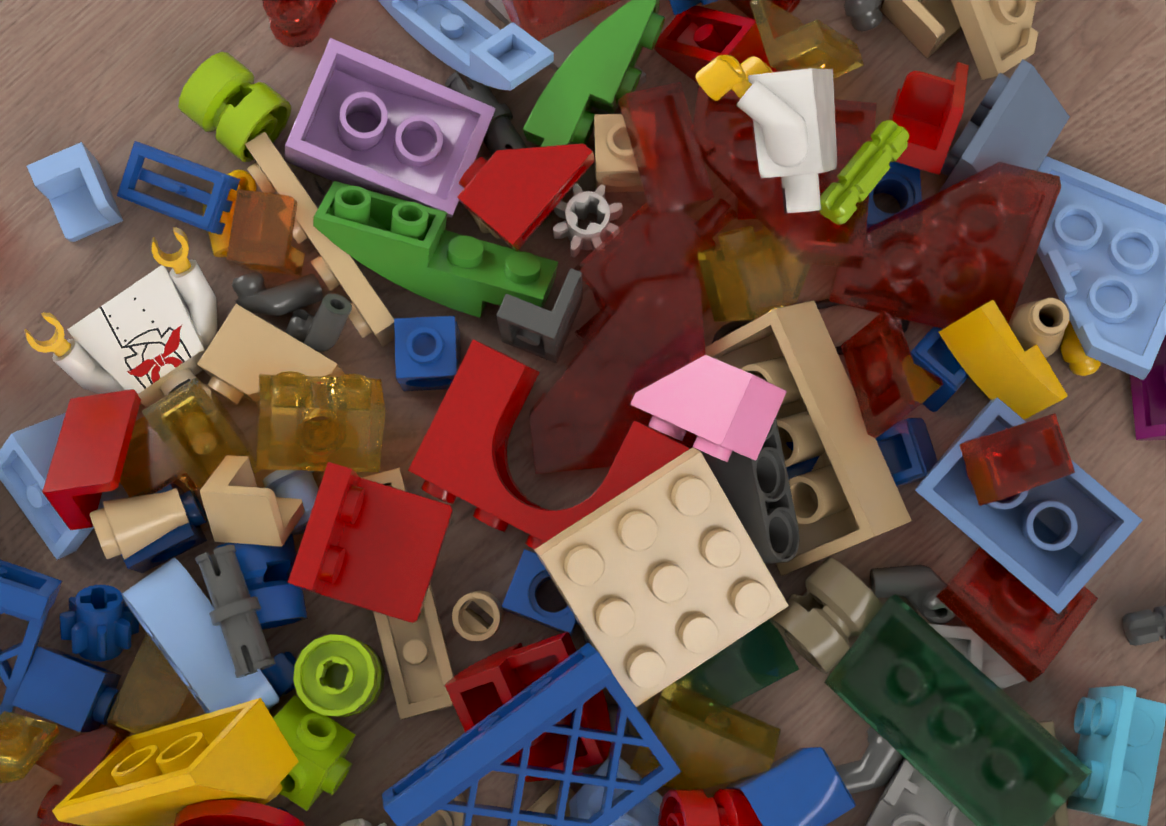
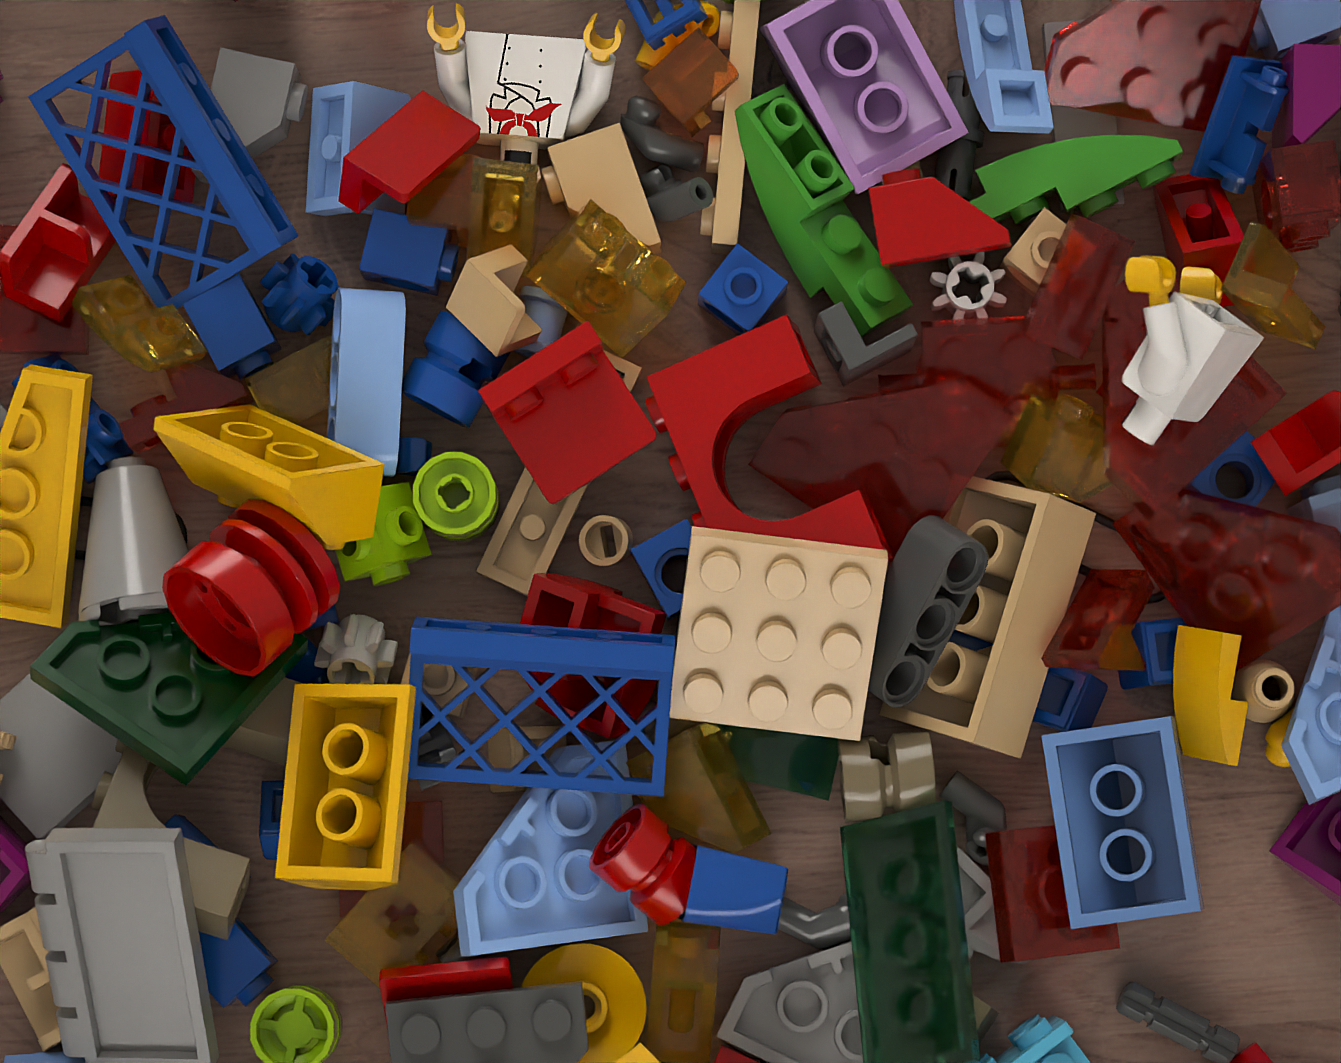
camera: 40 degrees right, 5 degrees up
tan cone [90,488,189,560] -> none
dark grey pin [195,545,276,678] -> none
bright pink slope [630,355,787,462] -> none
lime axle [819,120,909,225] -> none
clear red slope [959,413,1075,506] -> none

